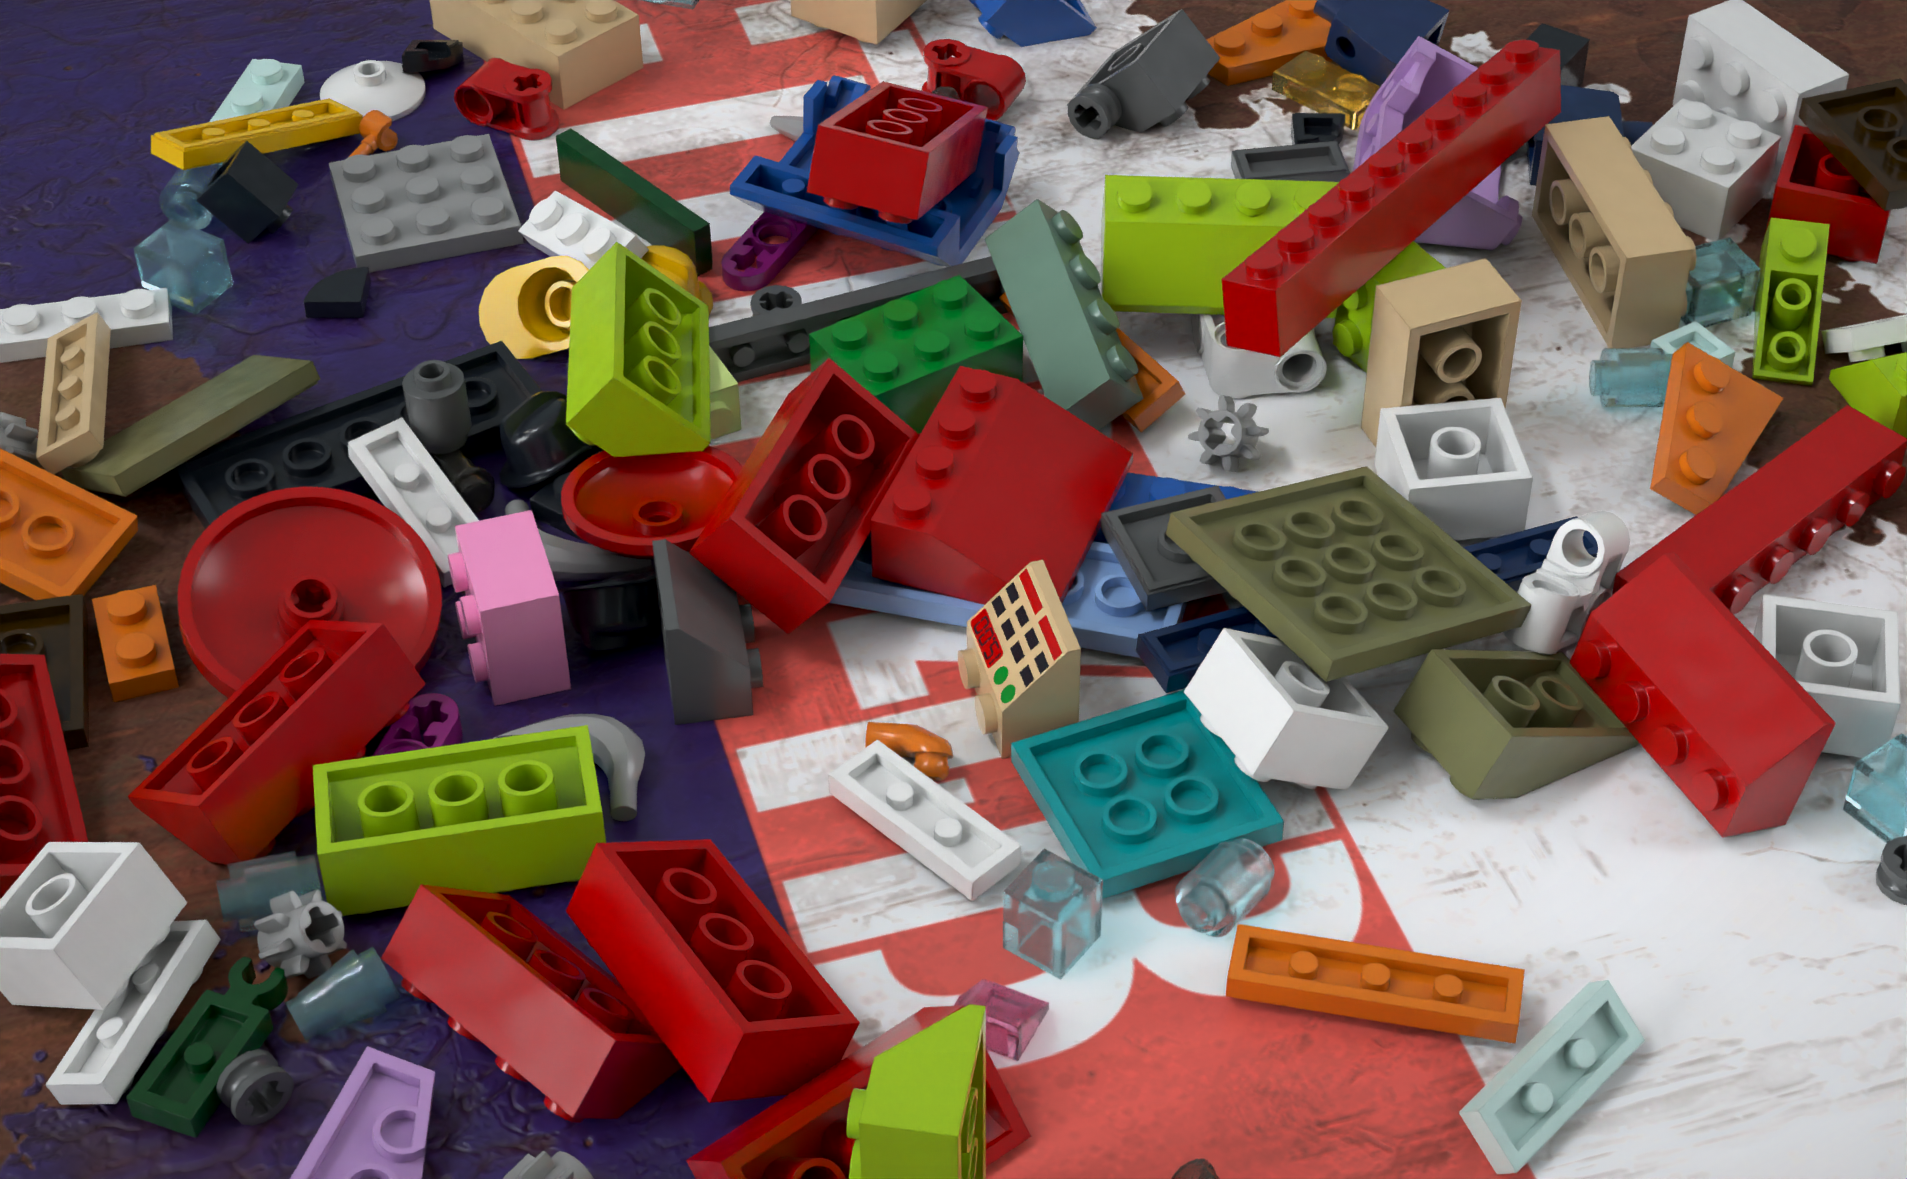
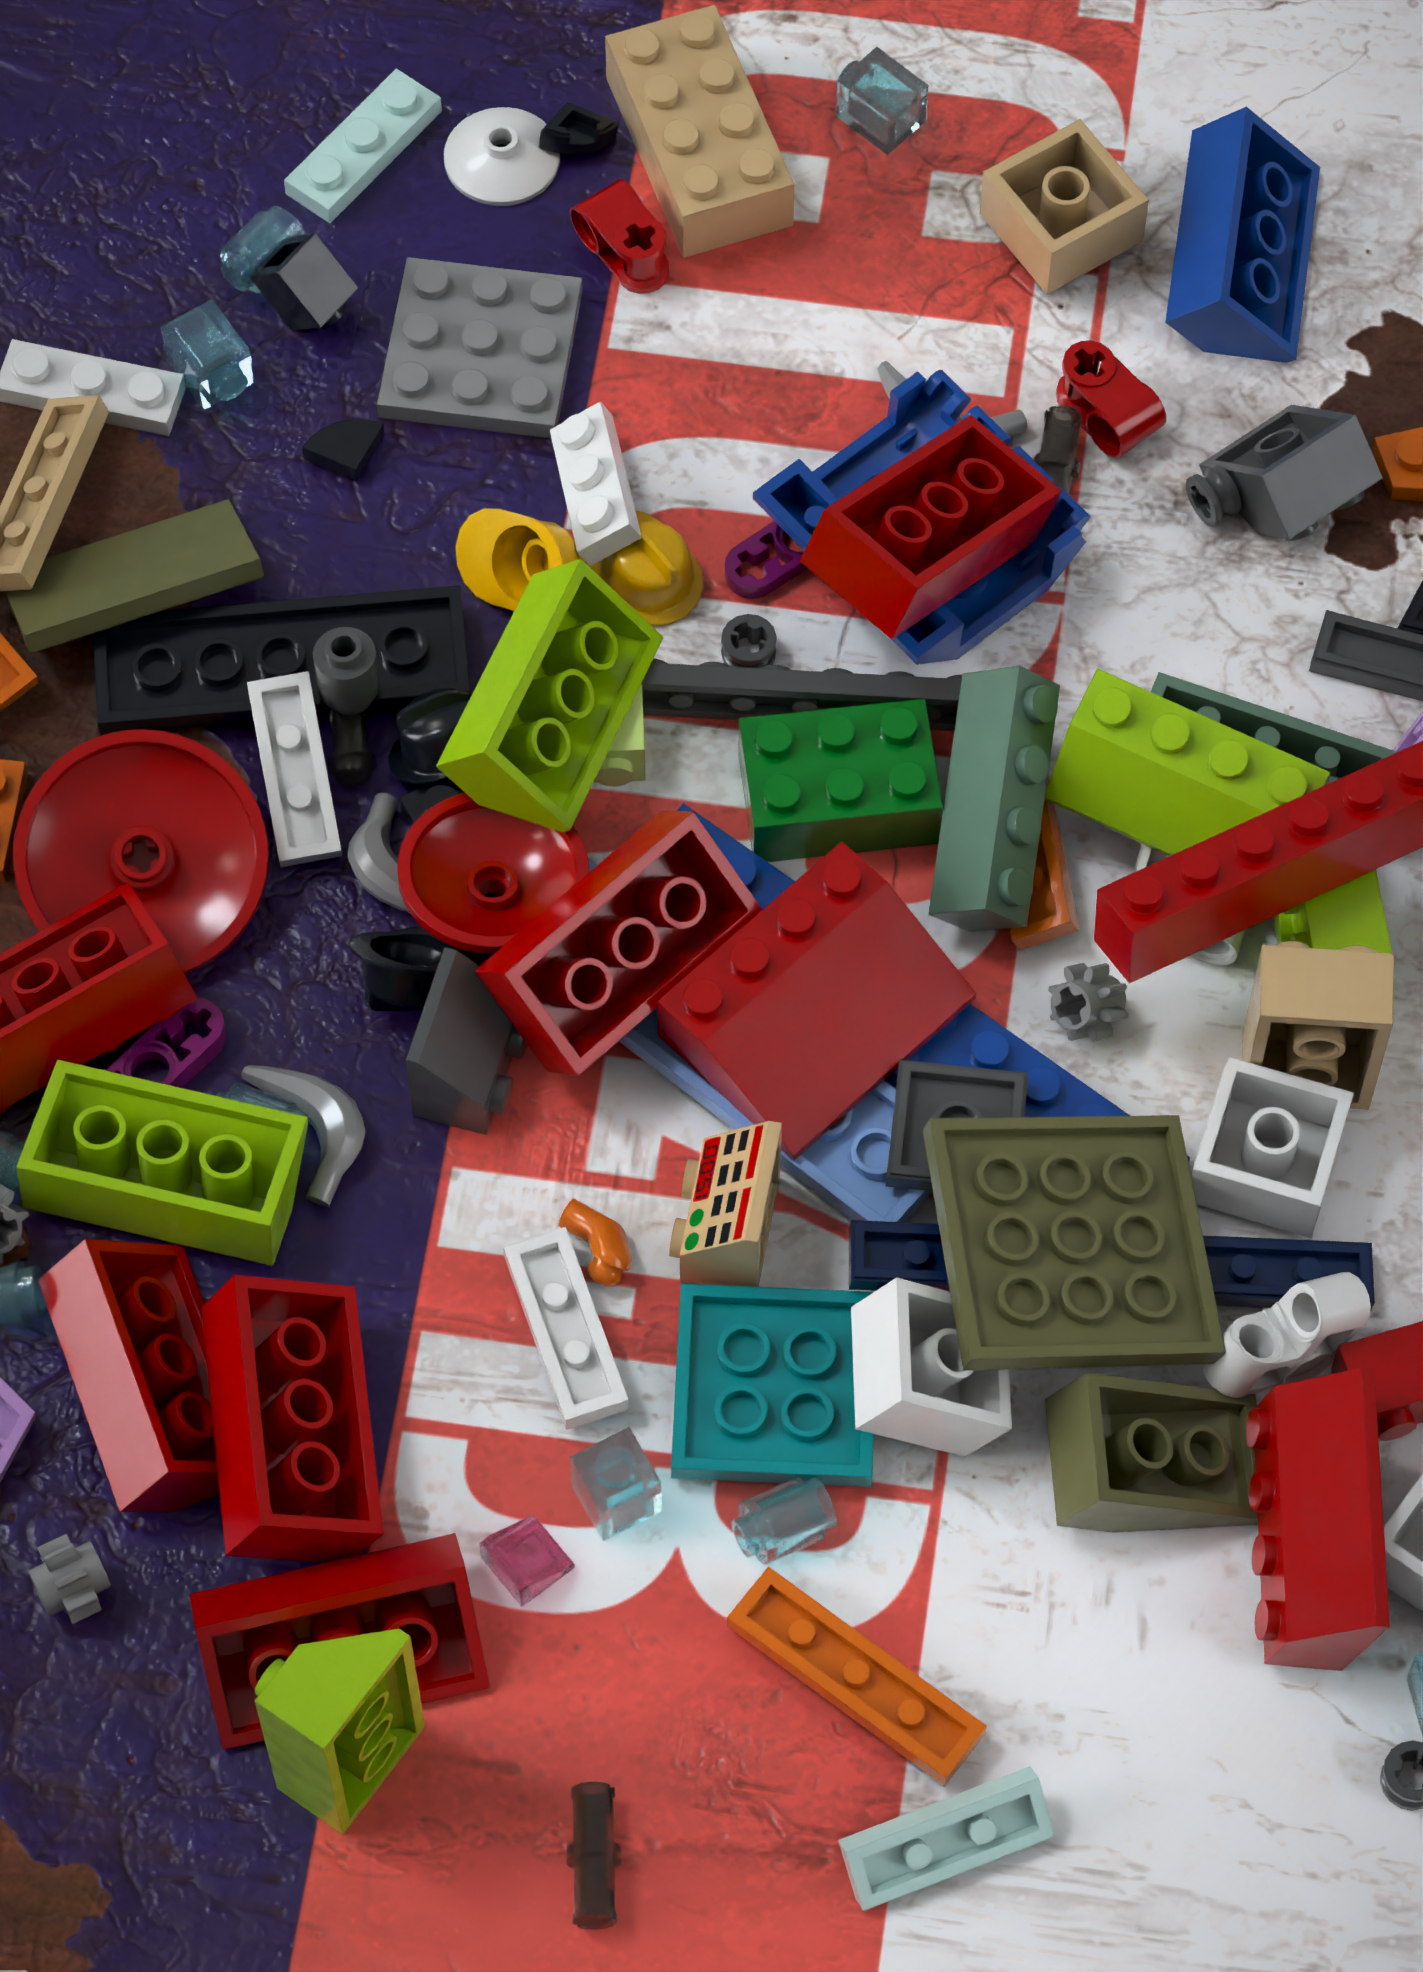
camera: 25 degrees right, 20 degrees up
yellow tile [151,98,363,170] -> none
orange hand [349,110,398,157] -> none
bright pink brick [448,510,571,706] -> none
dark green tile [556,128,713,277] -> none

